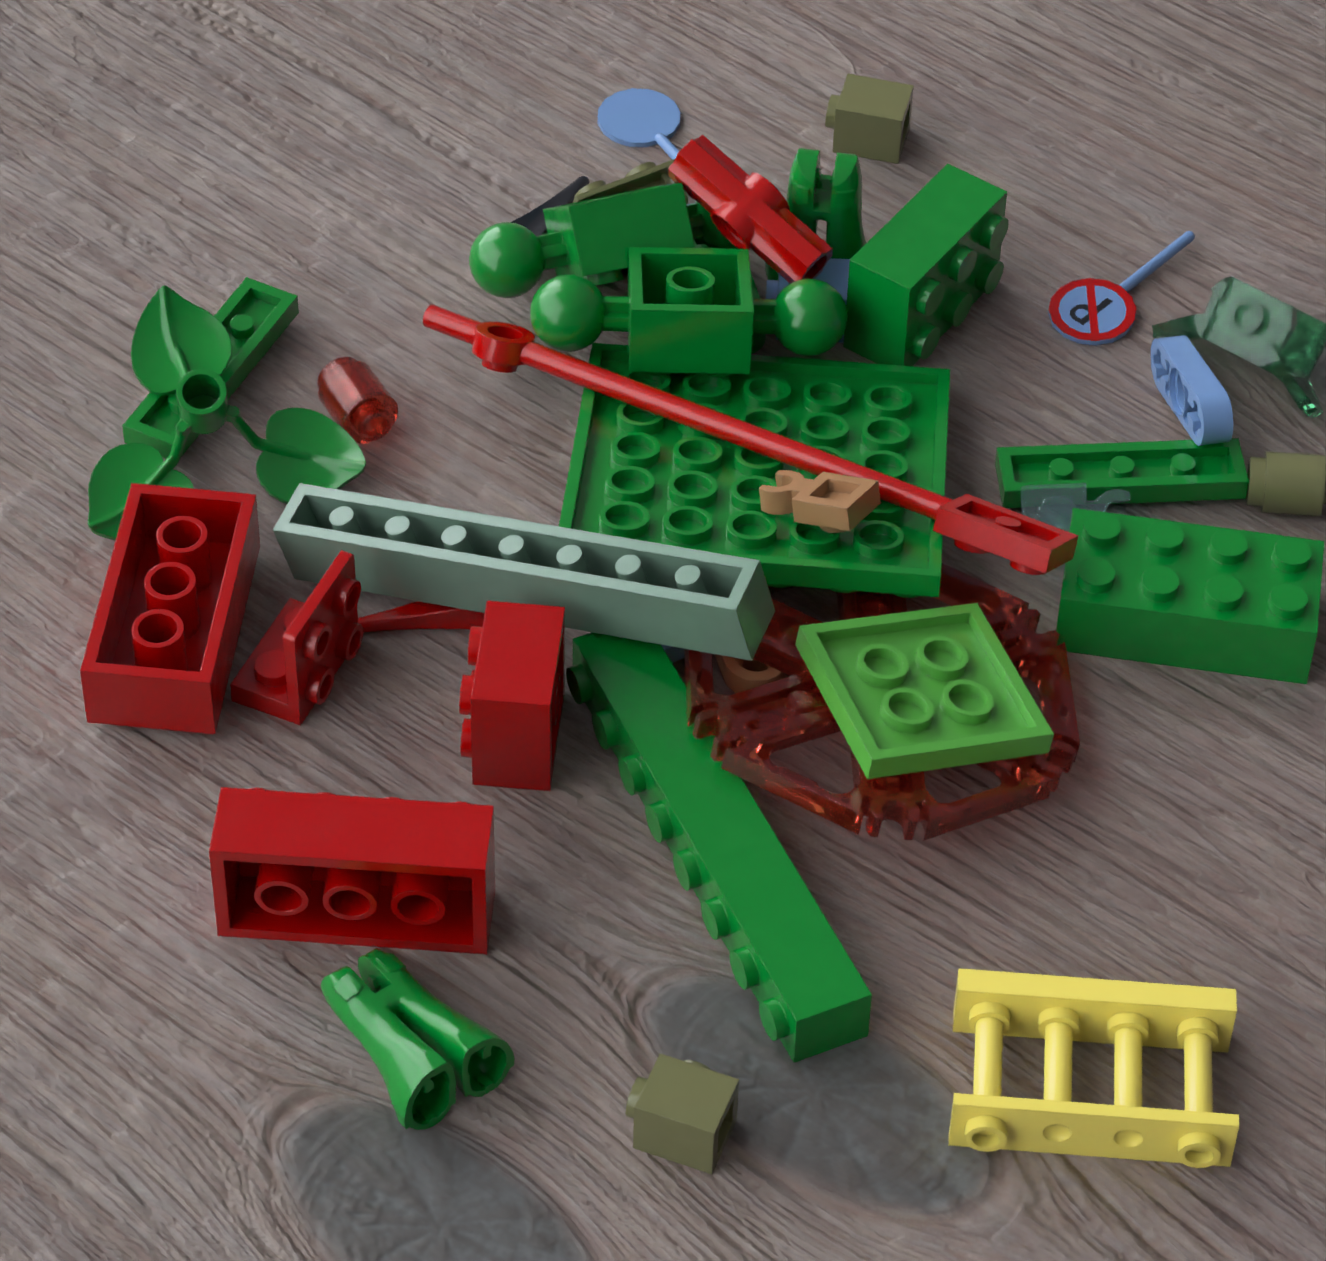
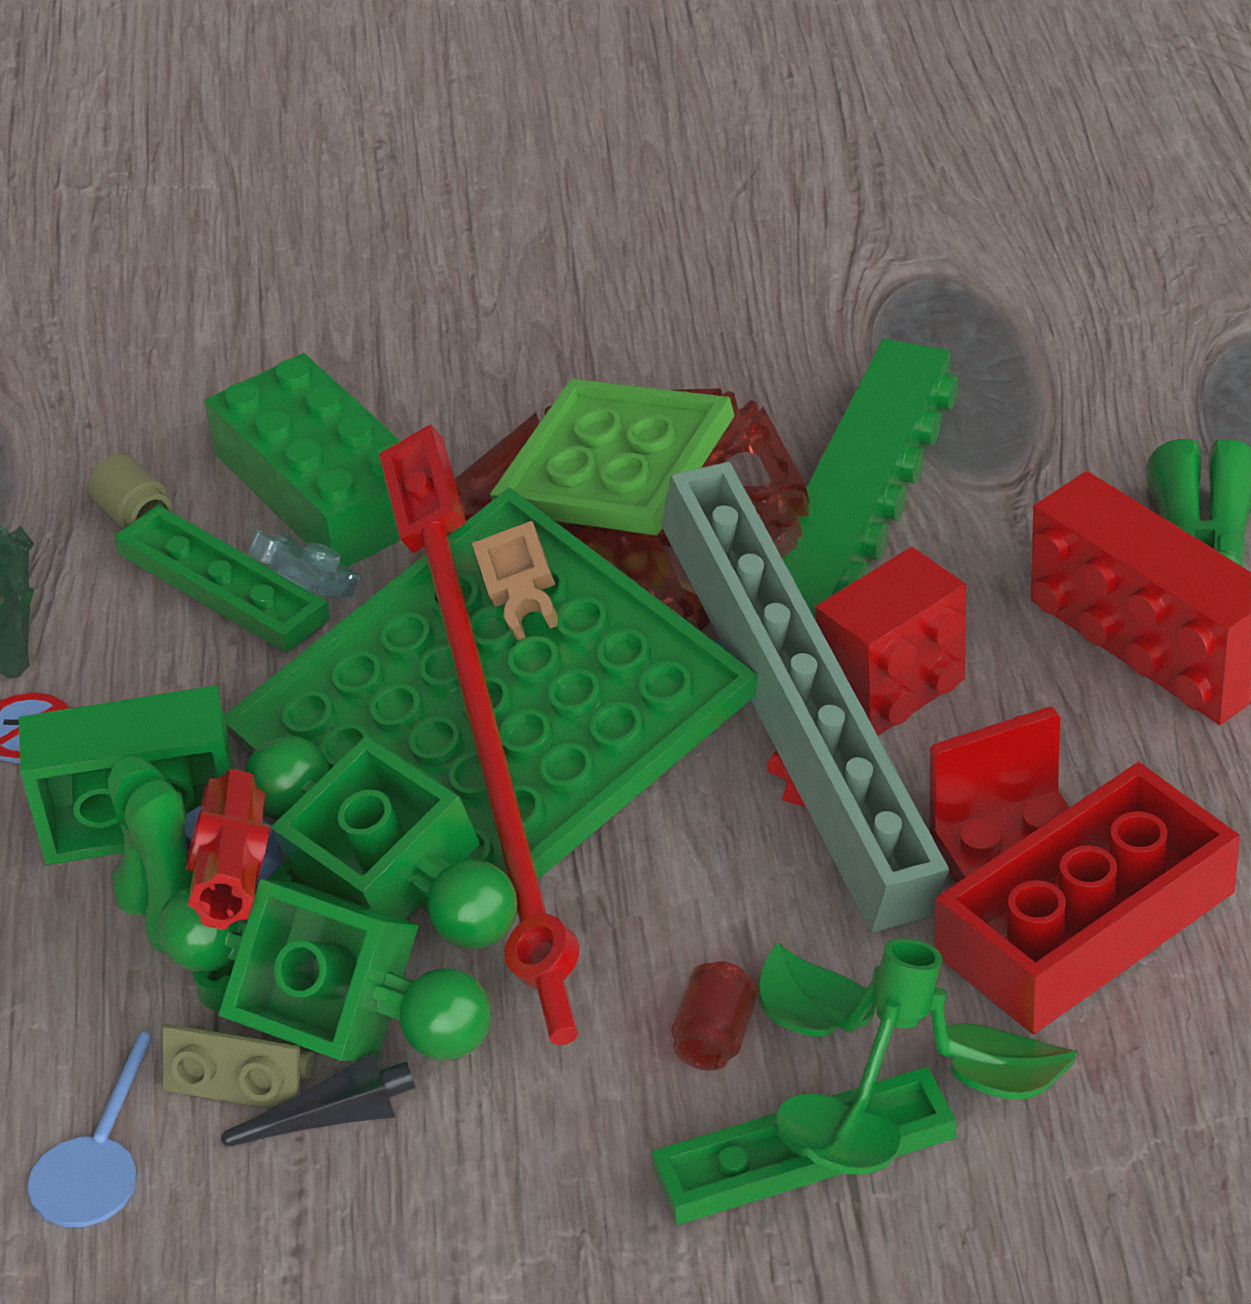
camera: 130 degrees left, 5 degrees down
olive brick [625,1053,739,1174] -> none
light yellow fence [948,968,1239,1168] -> none
medium blue beam [1150,335,1233,446] -> none

